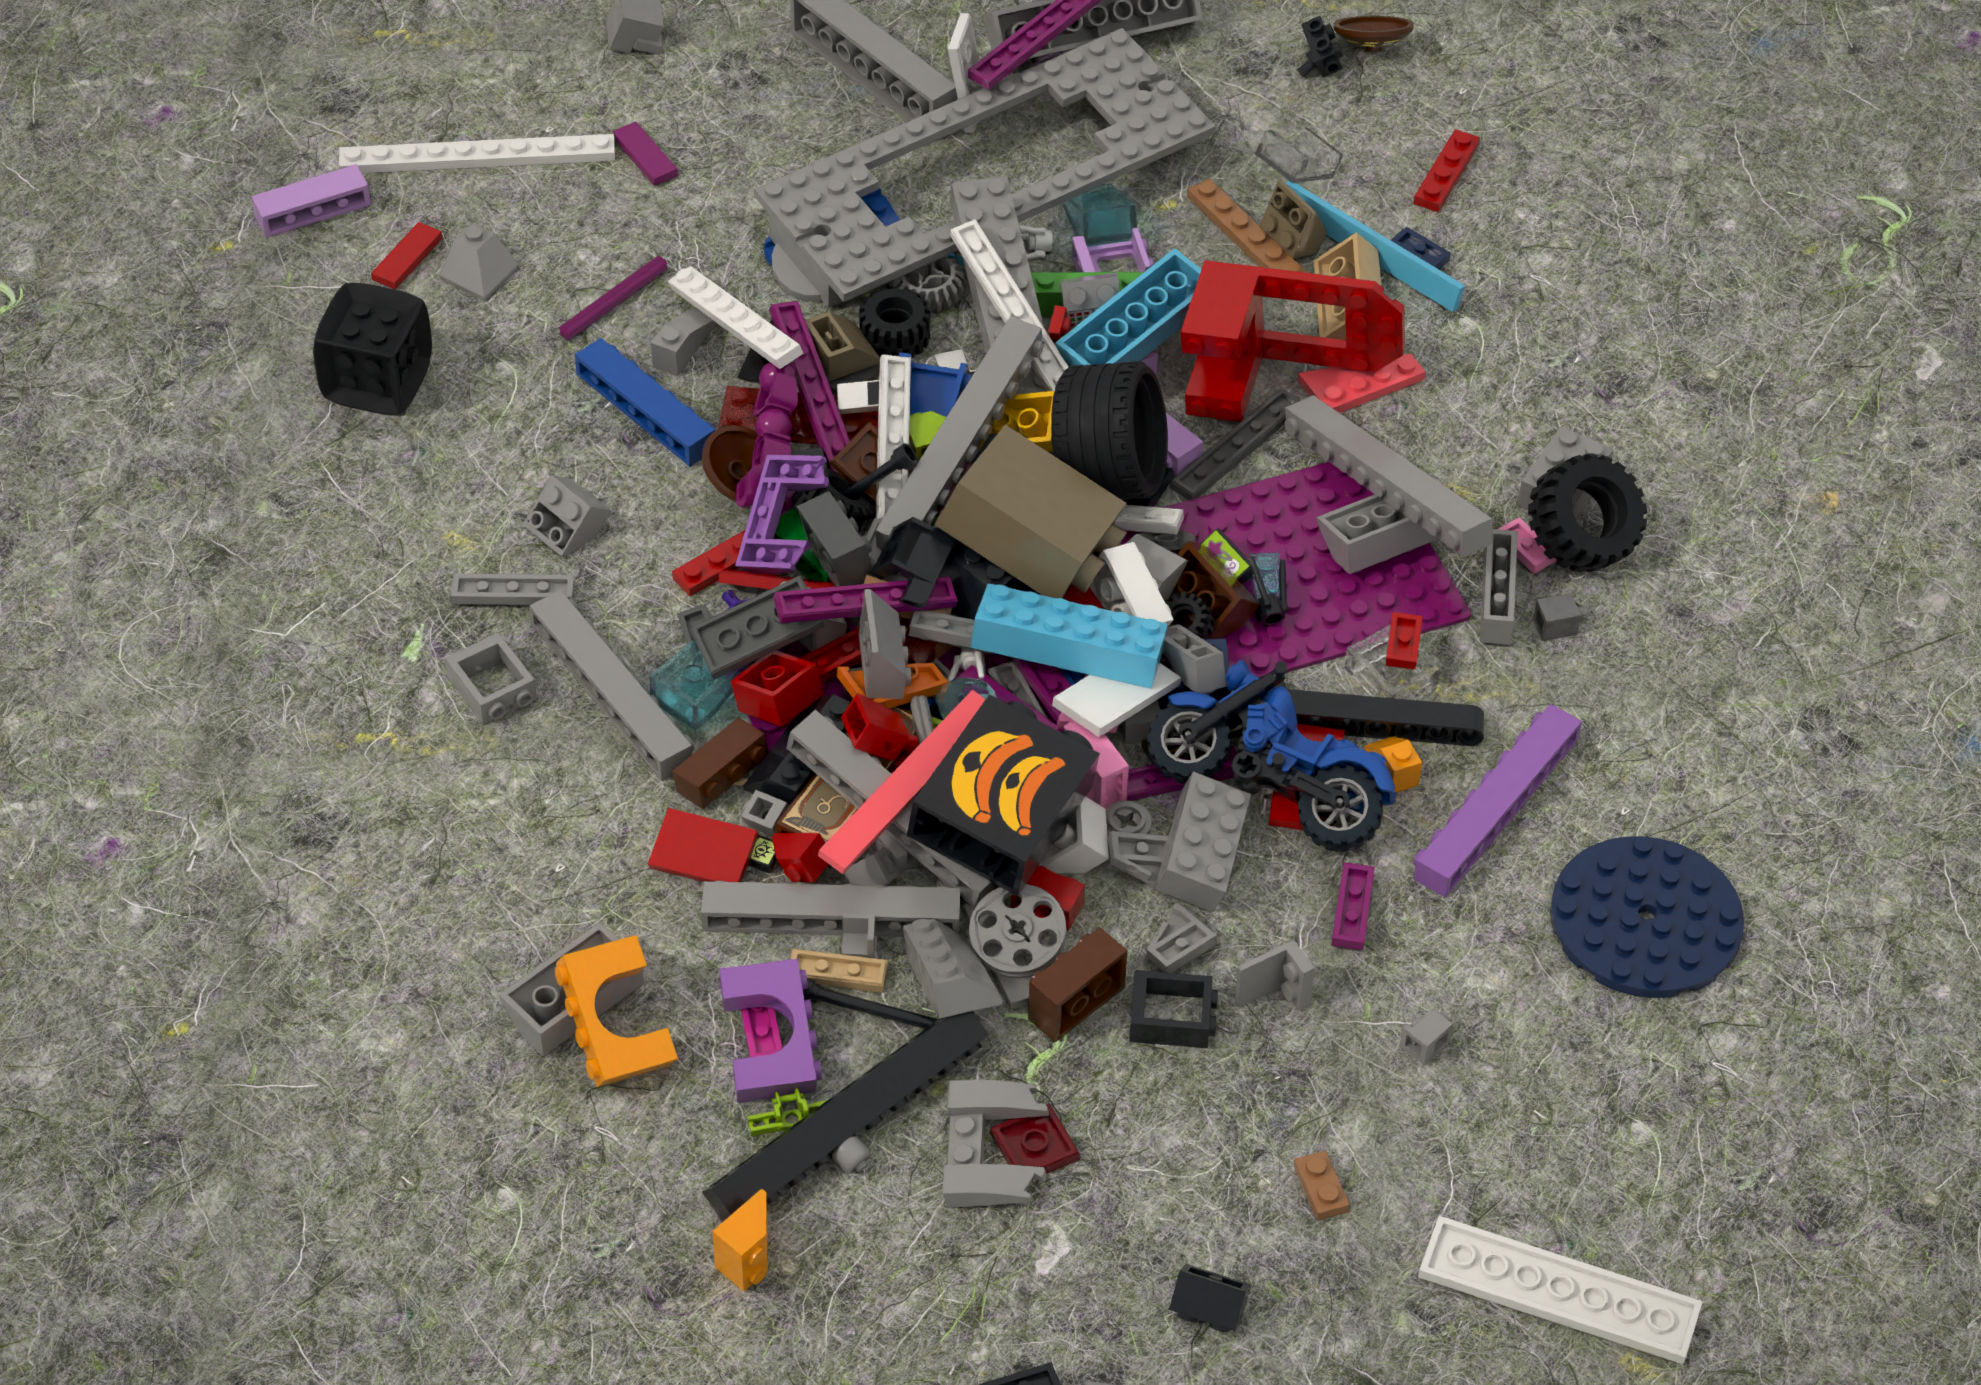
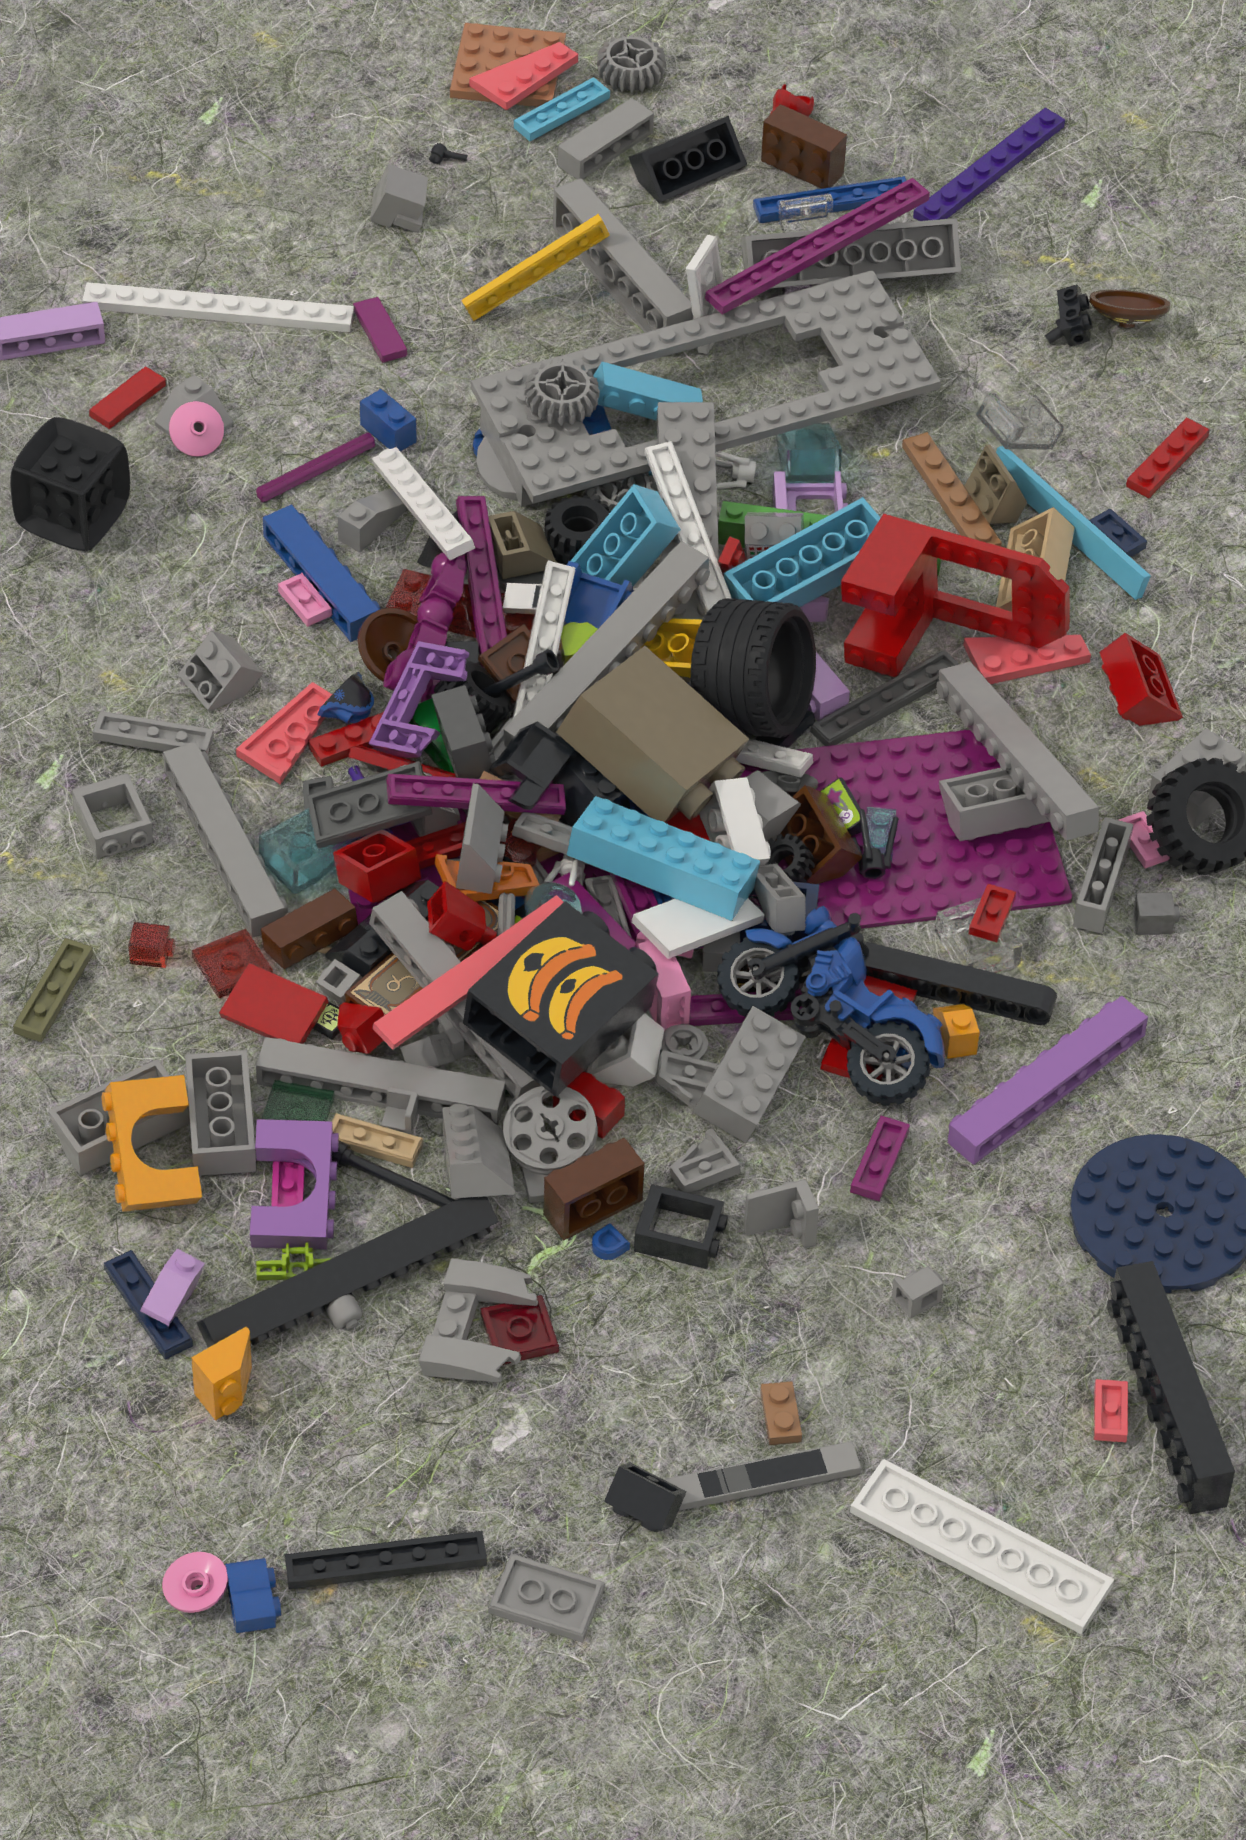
camera: 10 degrees right, 0 degrees up
none -> olive plate [13,938,93,1043]
none -> dark blue tile [104,1250,193,1360]
none -> clear red brick [128,922,175,968]
none -> lavender slope [141,1249,205,1326]
none -> bright pink dish [169,401,224,457]
none -> light grey brick [185,1050,256,1176]
none -> clear red tile [192,928,273,998]
none -> coral wing [236,682,332,785]
none -> clear green tile [262,1080,335,1121]
none -> bright pink plate [278,573,332,627]
none -> hat [317,672,374,724]
none -> blue brick [360,389,417,452]
none -> yellow tile [461,214,610,321]
none -> light grey gear [524,359,600,426]
none -> medium azure brick [571,484,681,587]
none -> blue tile [592,1223,630,1260]
none -> medium azure brick [593,361,703,421]
none -> tile [664,1441,861,1511]
none -> coral plate [1094,1379,1128,1443]
none -> red slope [1099,633,1183,726]
none -> black brick [1107,1261,1235,1515]

